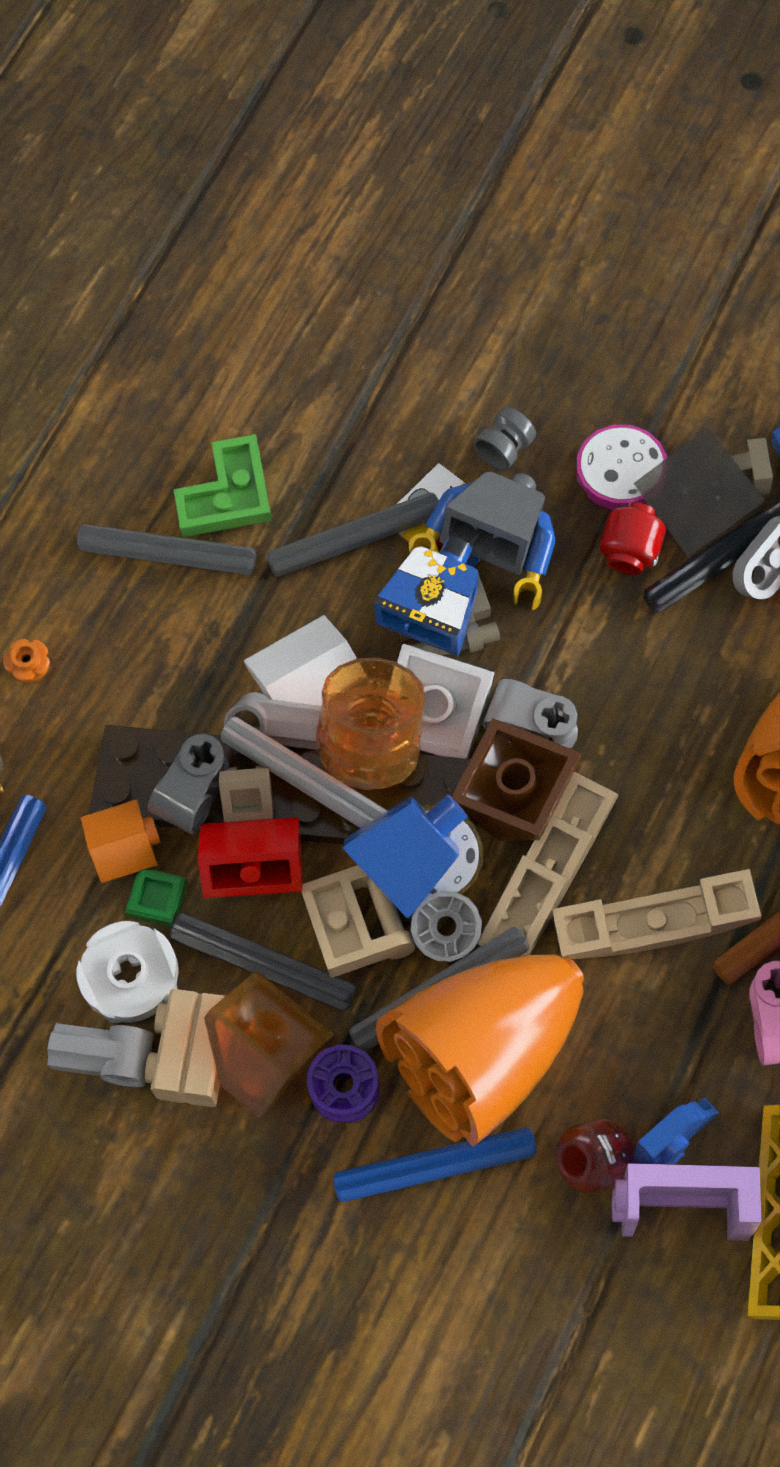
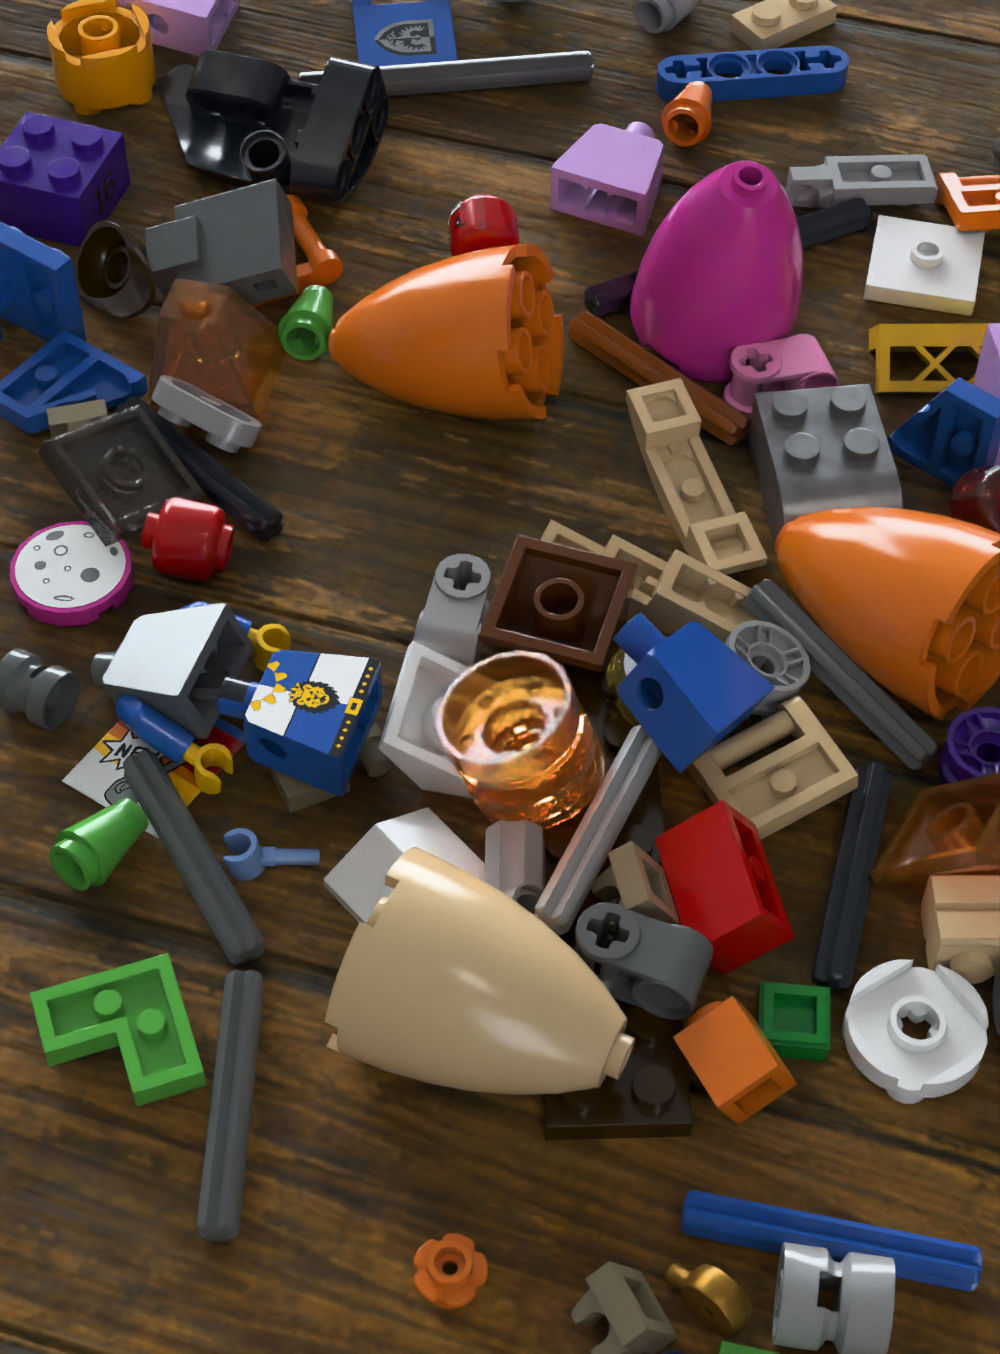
camera: 105 degrees left, 15 degrees down
none -> bright green cone [49,798,149,891]
none -> medium blue hand [223,828,320,881]
none -> tan cylinder [325,847,635,1095]
none -> flat silver brick [748,384,903,545]

